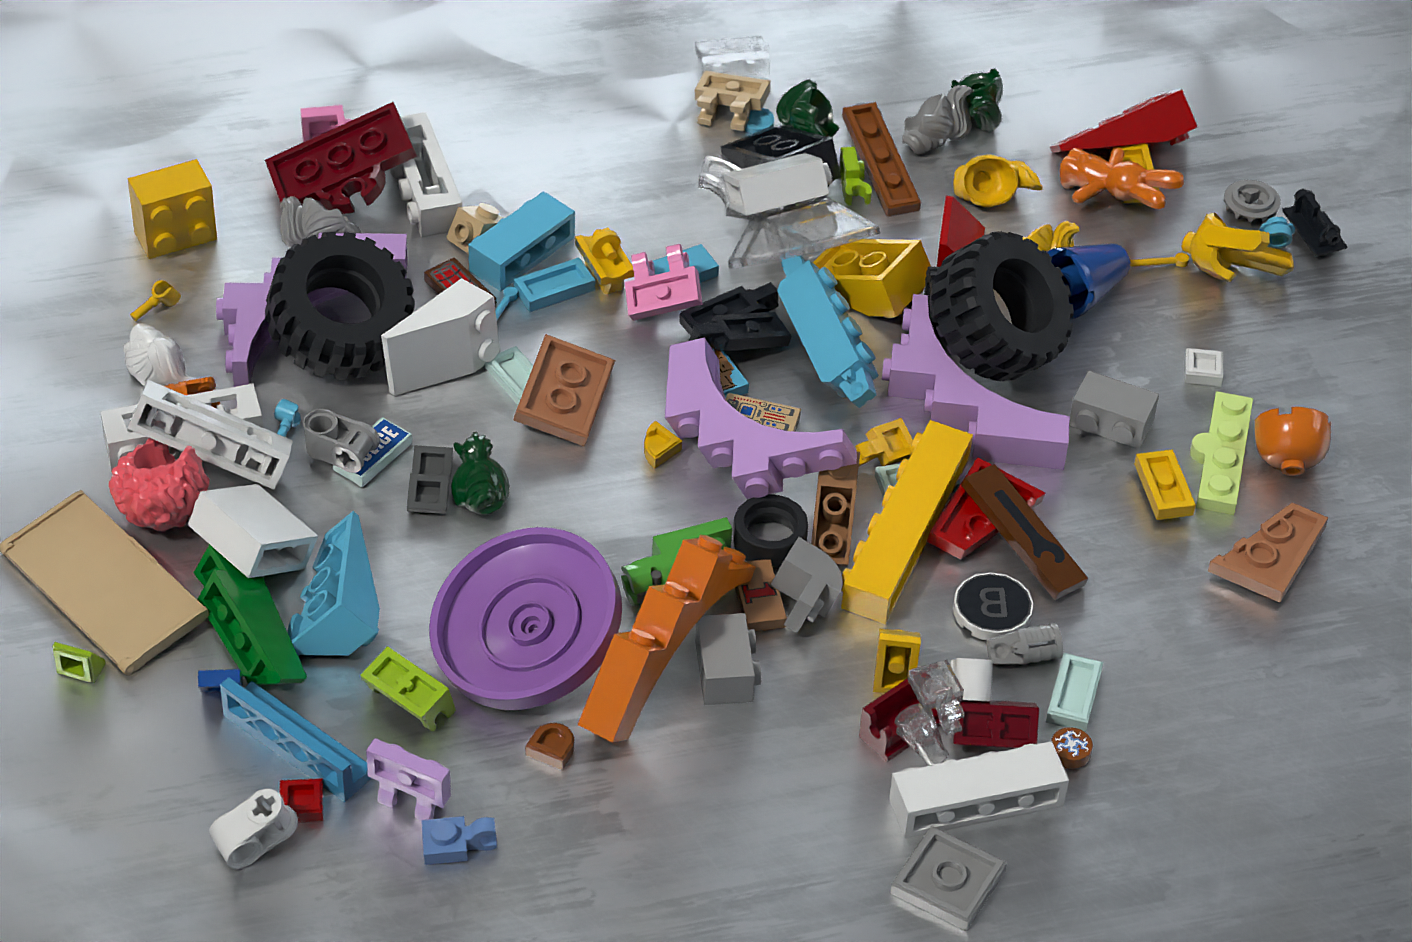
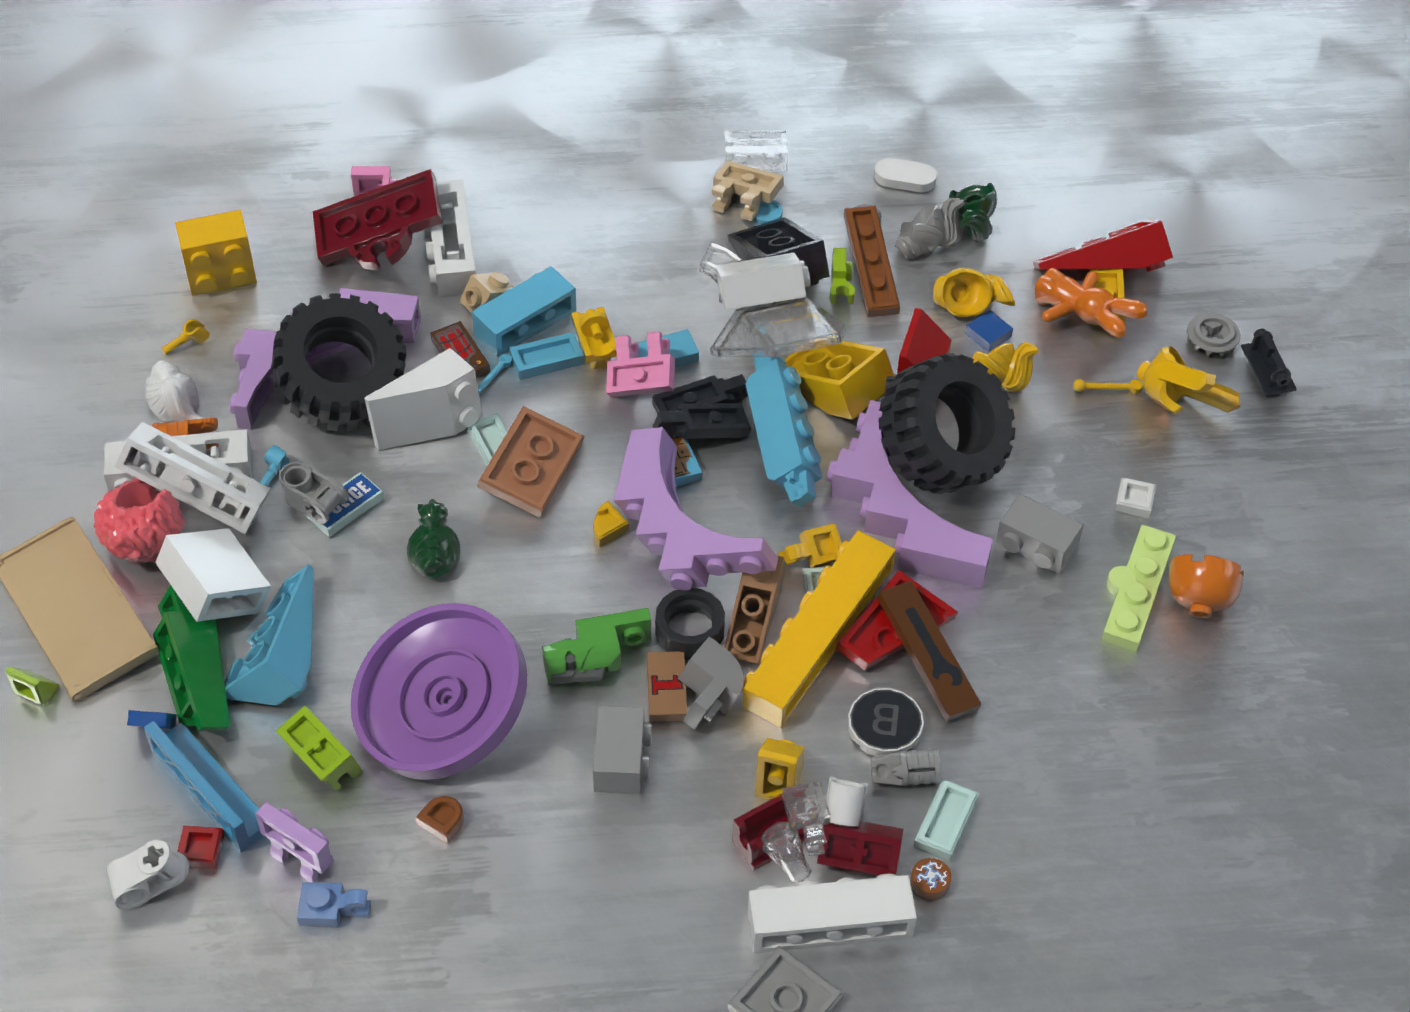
camera: 10 degrees right, 5 degrees up
light grey hair [280,196,361,248] -> none
dark grey slope [407,445,453,514] -> none
orange arch [577,535,756,743] -> none
tan tile [726,393,801,432] -> none
dark green hair [776,79,839,138] -> none
blue cone [1046,244,1130,319] -> none
yellow plate [1134,449,1196,520] -> none
nougat wing [1208,502,1328,603] -> none
medium azure plate [1260,217,1295,248] -> none
none -> white tile [874,158,937,193]
none -> blue tile [965,310,1013,353]

